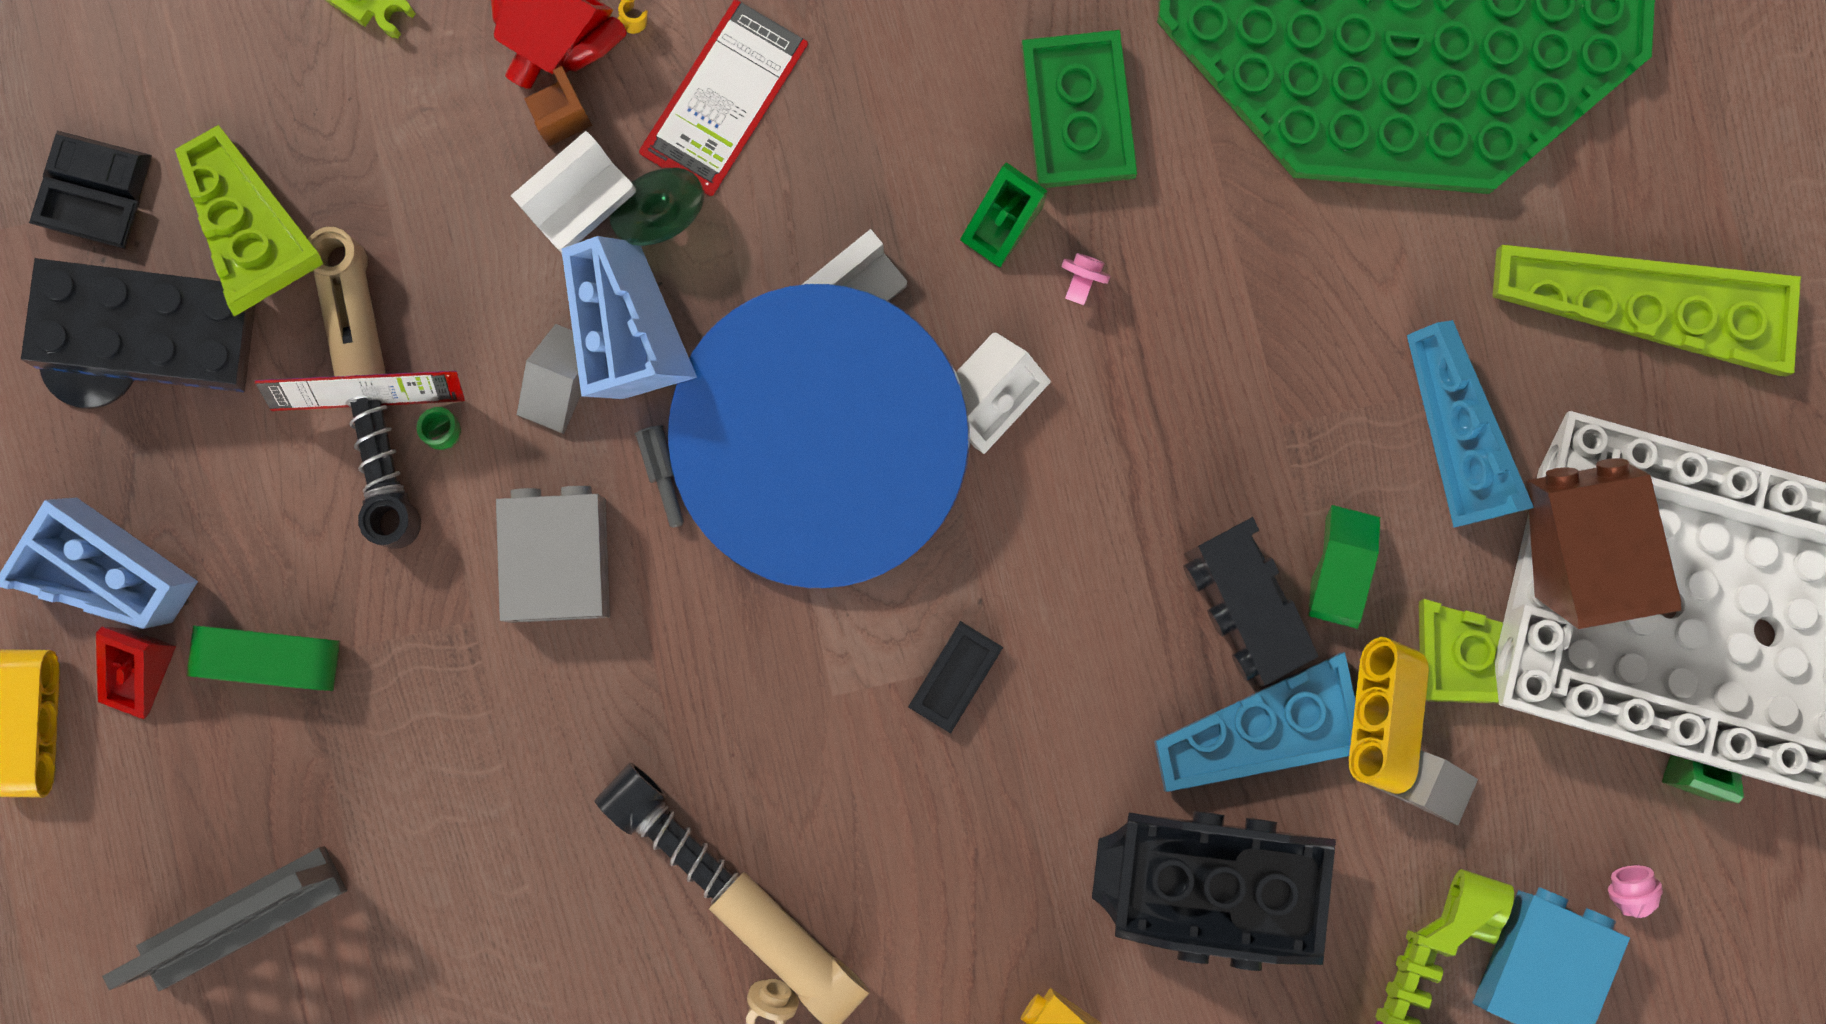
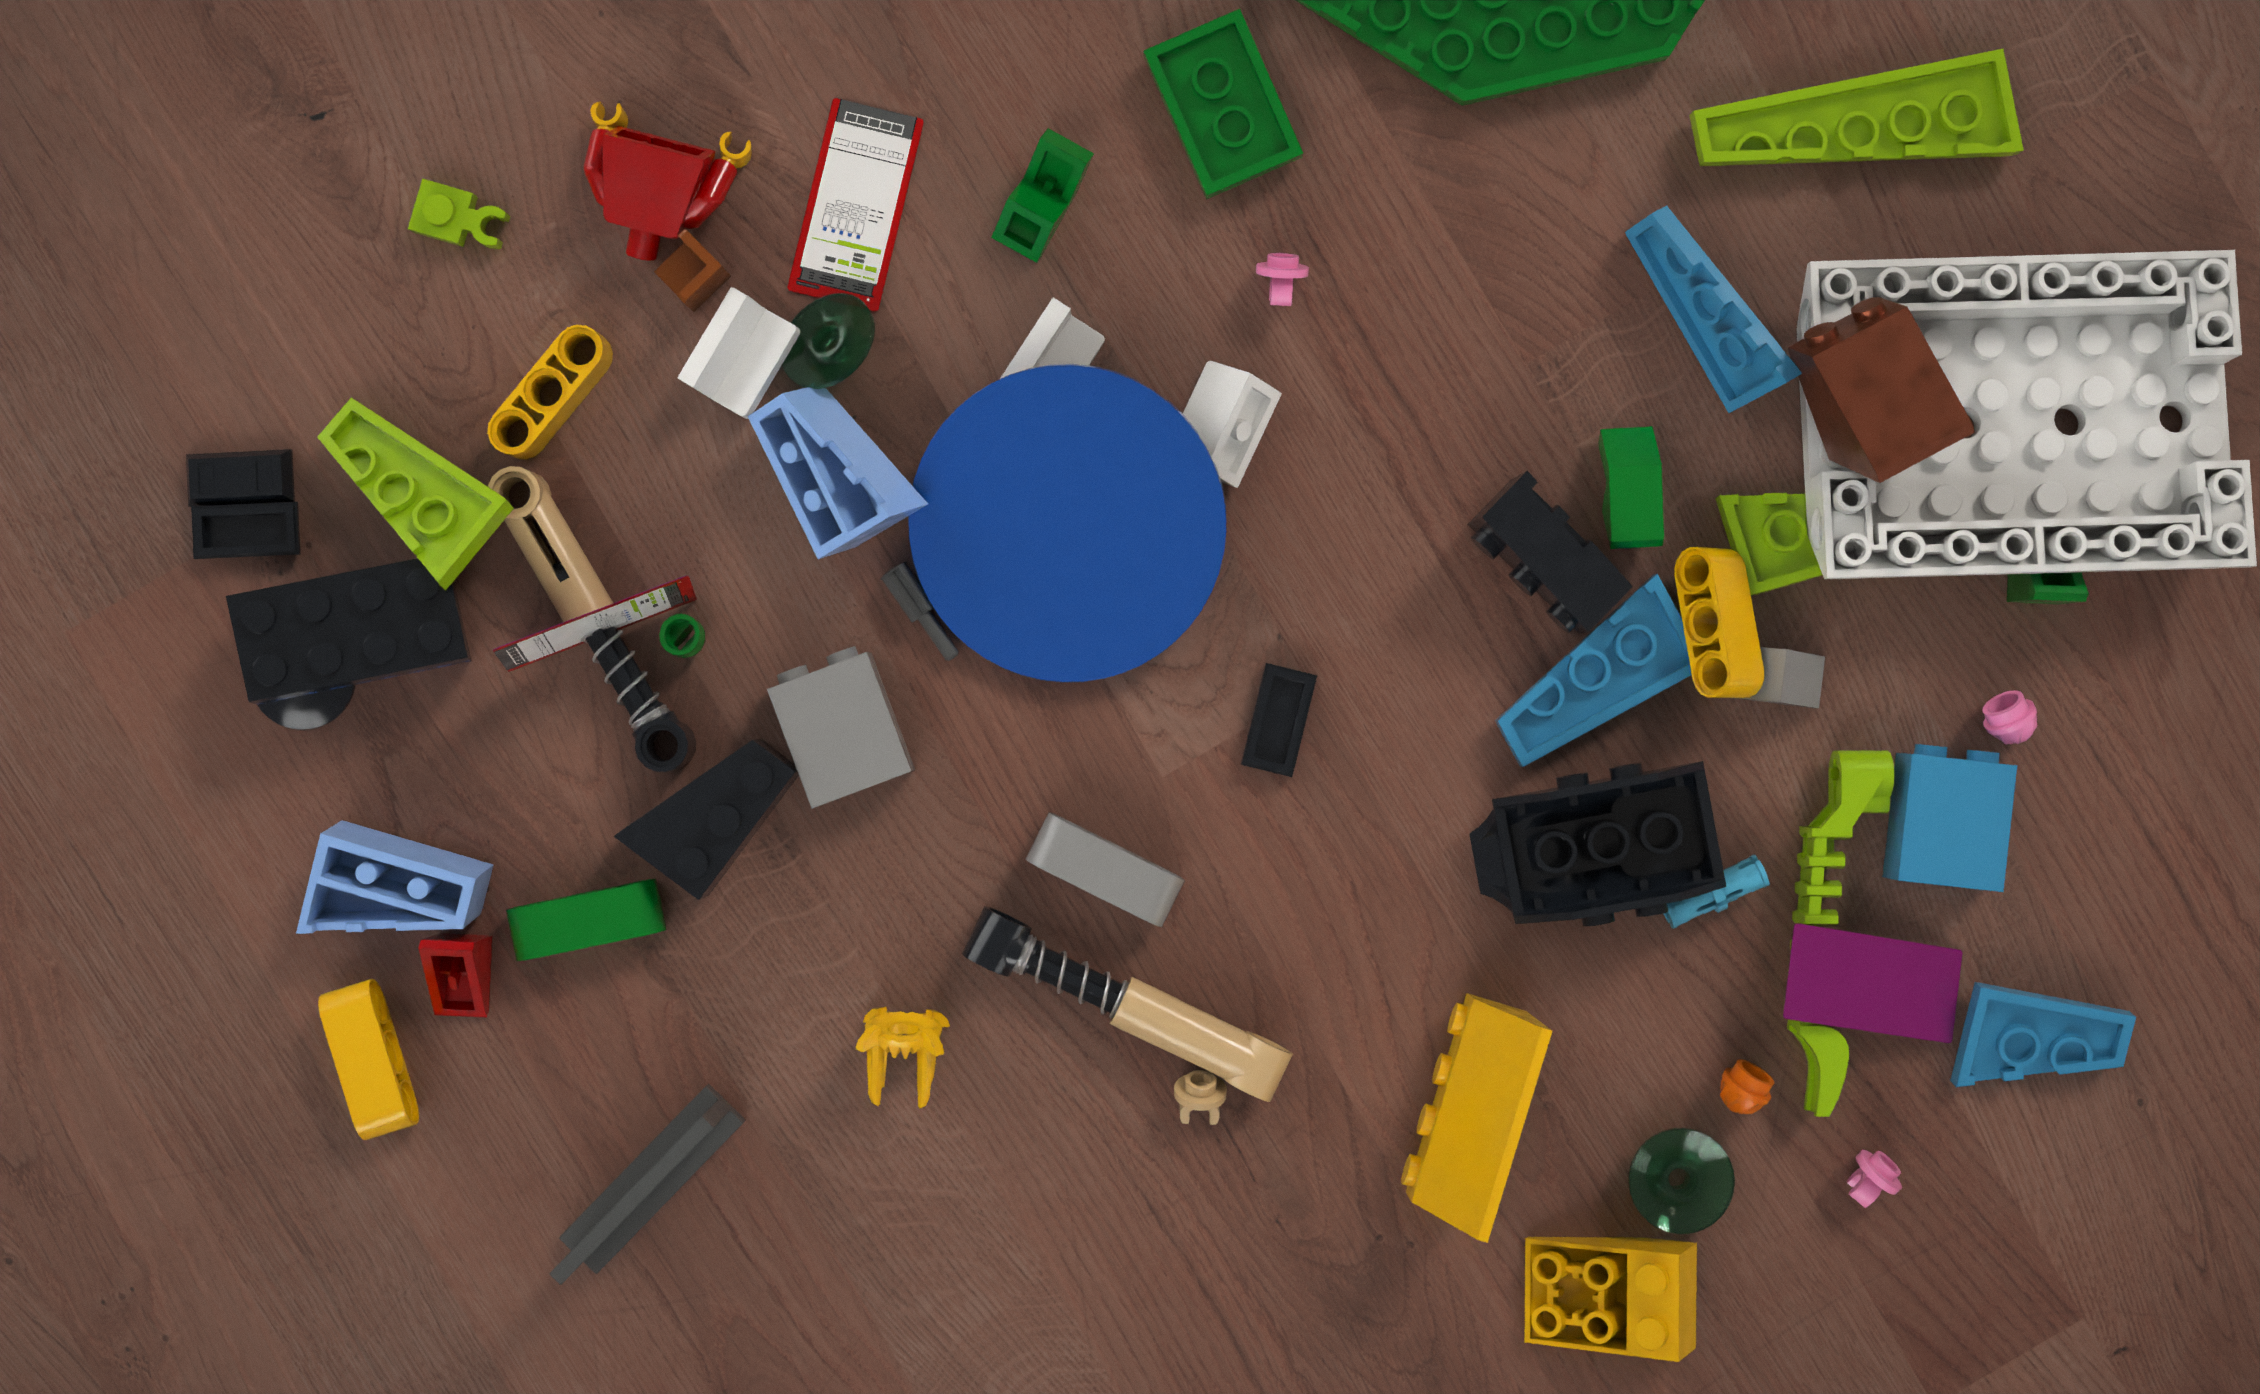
camera: 25 degrees left, 5 degrees up
light grey slope [517,324,581,434] -> none
green slope [960,162,1048,268] -> none
none -> yellow beam [487,325,613,460]
none -> black wedge [614,739,799,900]
none -> yellow piece [855,1007,950,1109]
none -> green slope [991,128,1094,263]
none -> light grey beam [1026,812,1185,927]
none -> medium azure pin [1663,855,1770,929]

